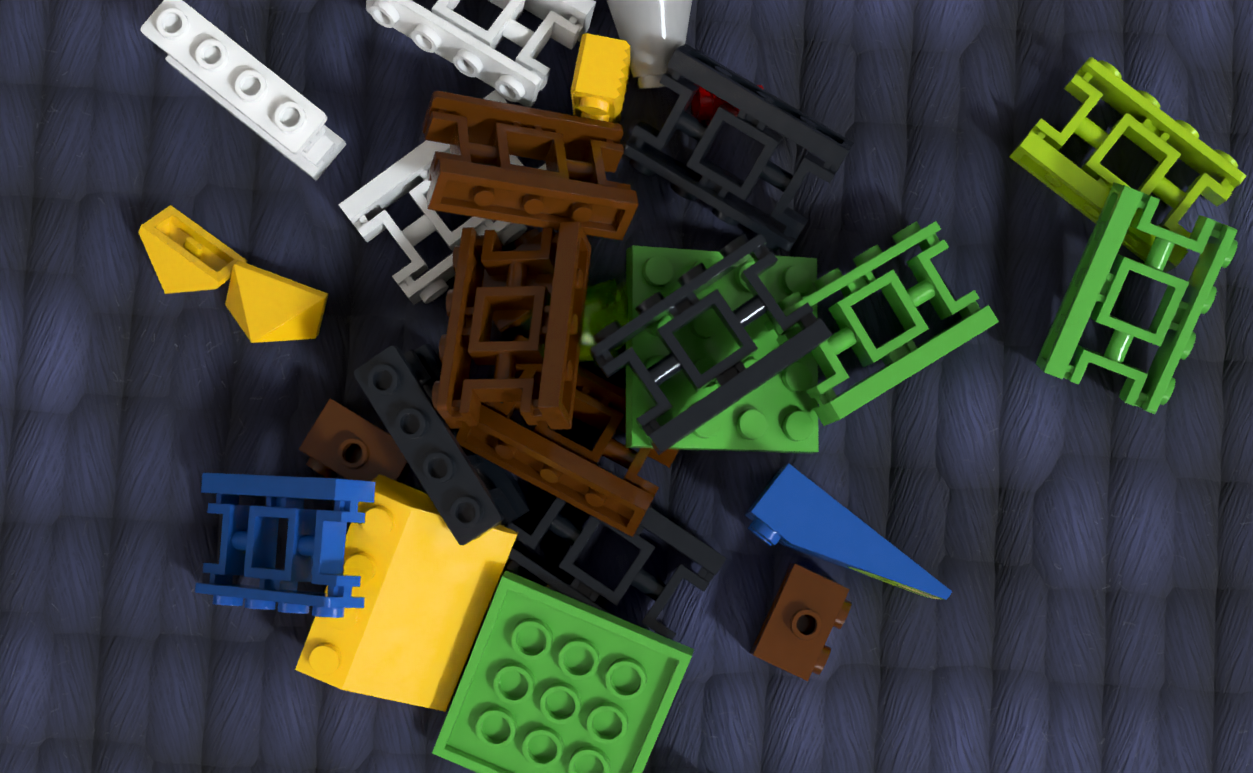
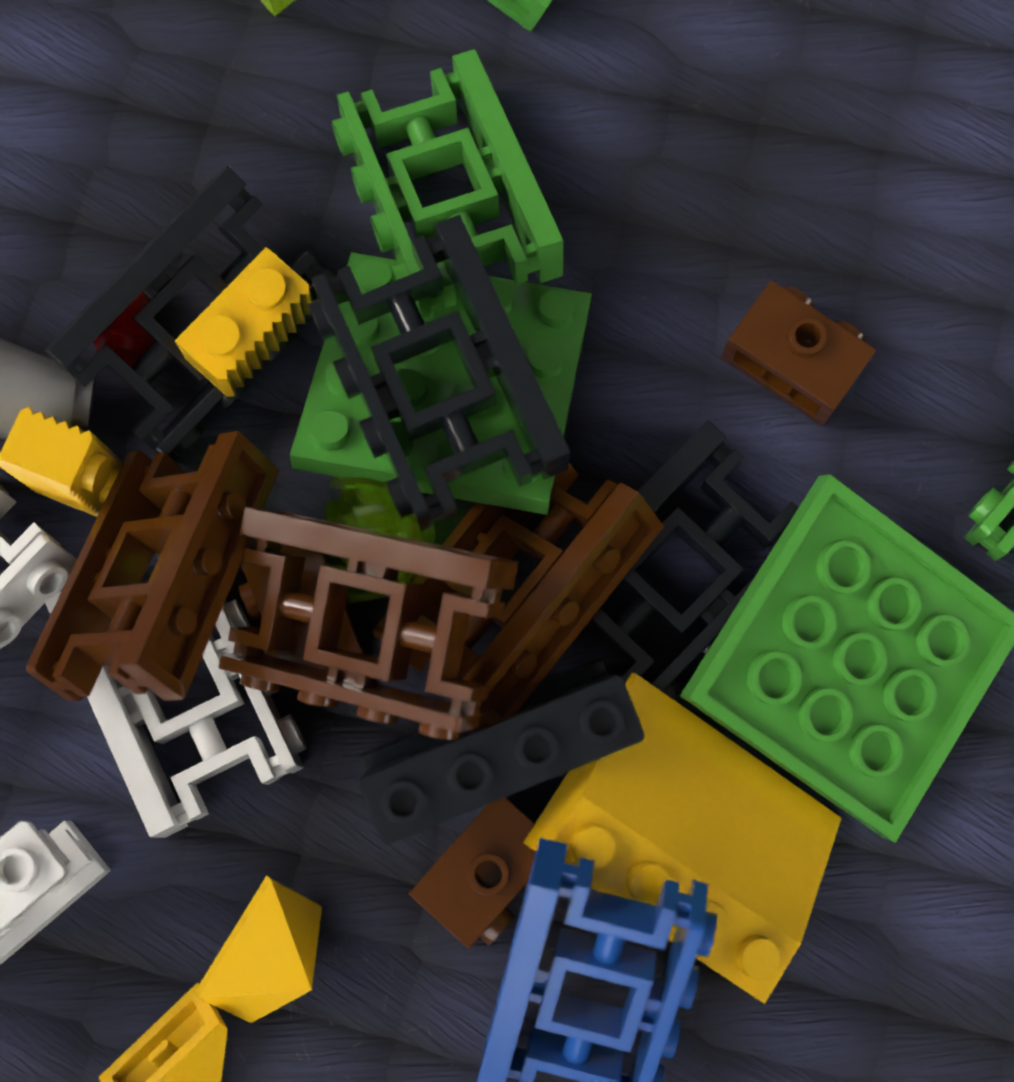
camera: 75 degrees left, 5 degrees down
blue slope [744,463,952,600] -> none
none -> yellow brick [175,247,313,397]

